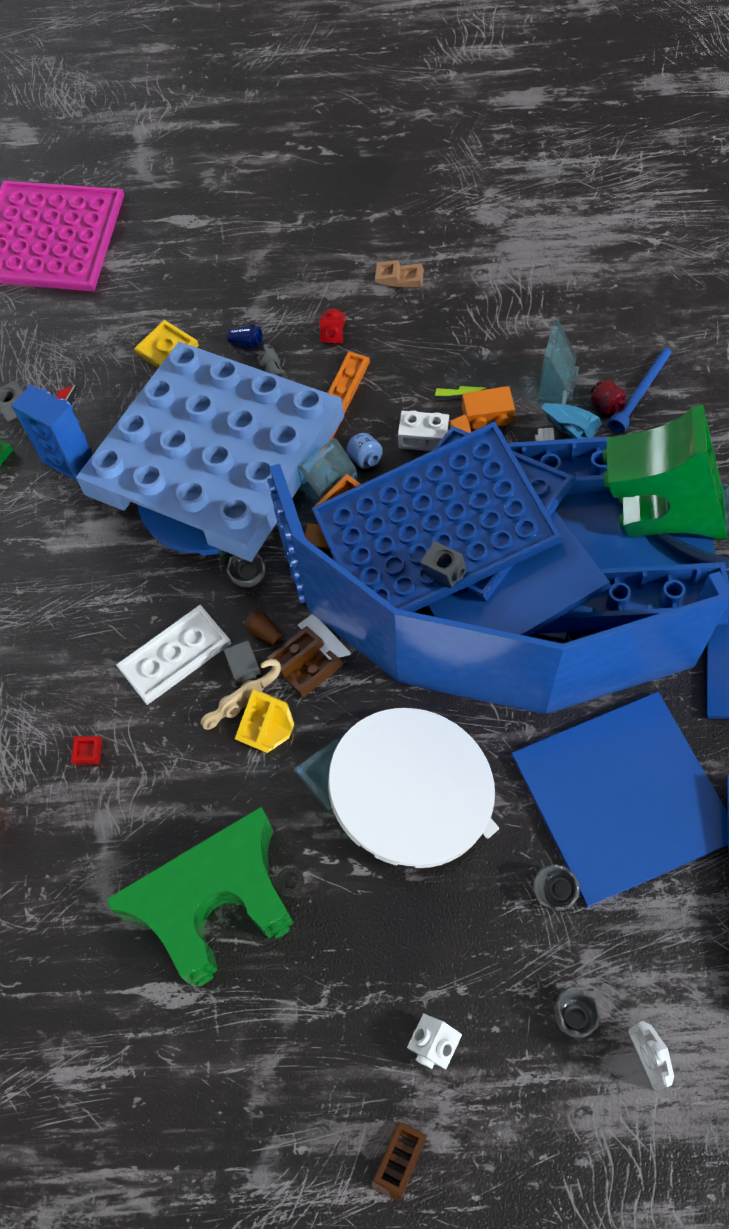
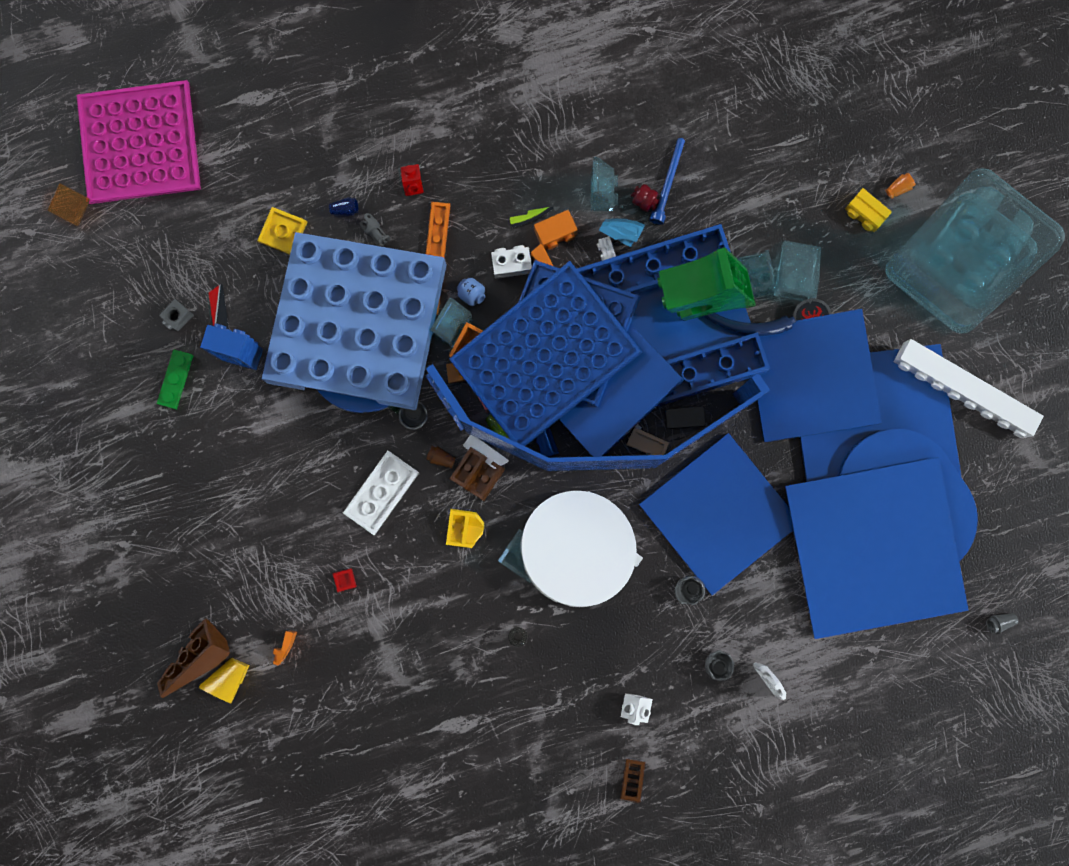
camera: 20 degrees left, 20 degrees up
green piece [106,807,294,987] -> none
tan piece [201,659,281,730] -> none
dark grey brick [223,640,262,687] -> none
medium nougat slope [375,260,424,287] -> none
dark grey brick [420,541,466,588] -> none

